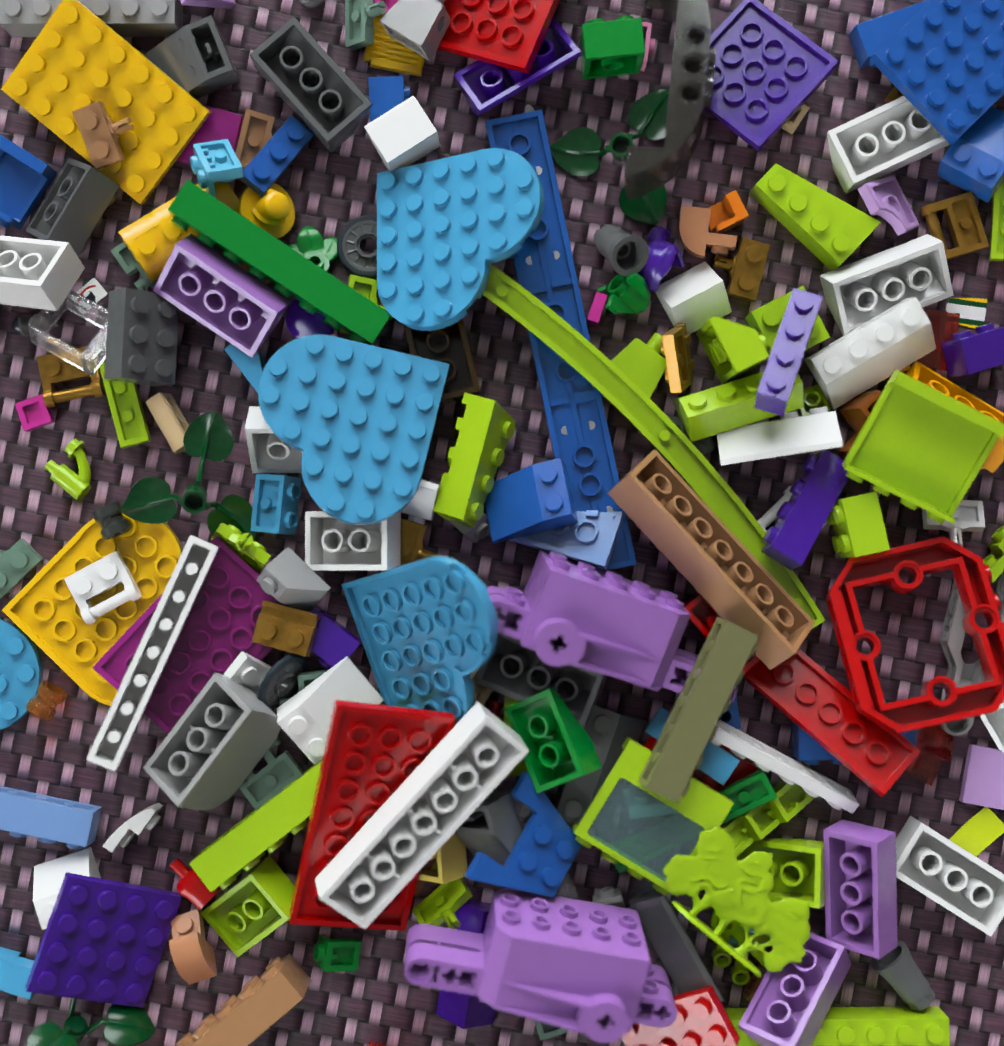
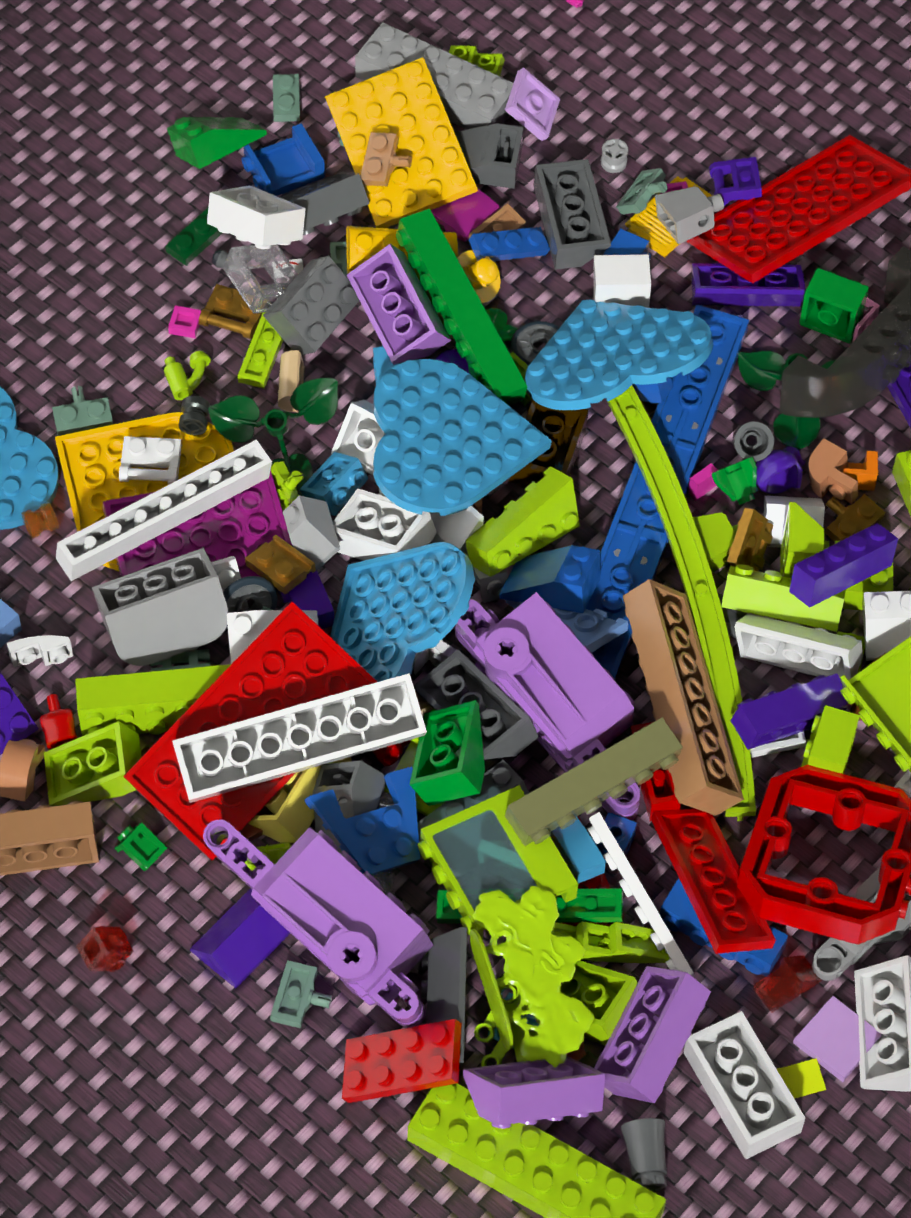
camera: 30 degrees right, 30 degrees down
medium azure bracket [190,139,243,197] -> none

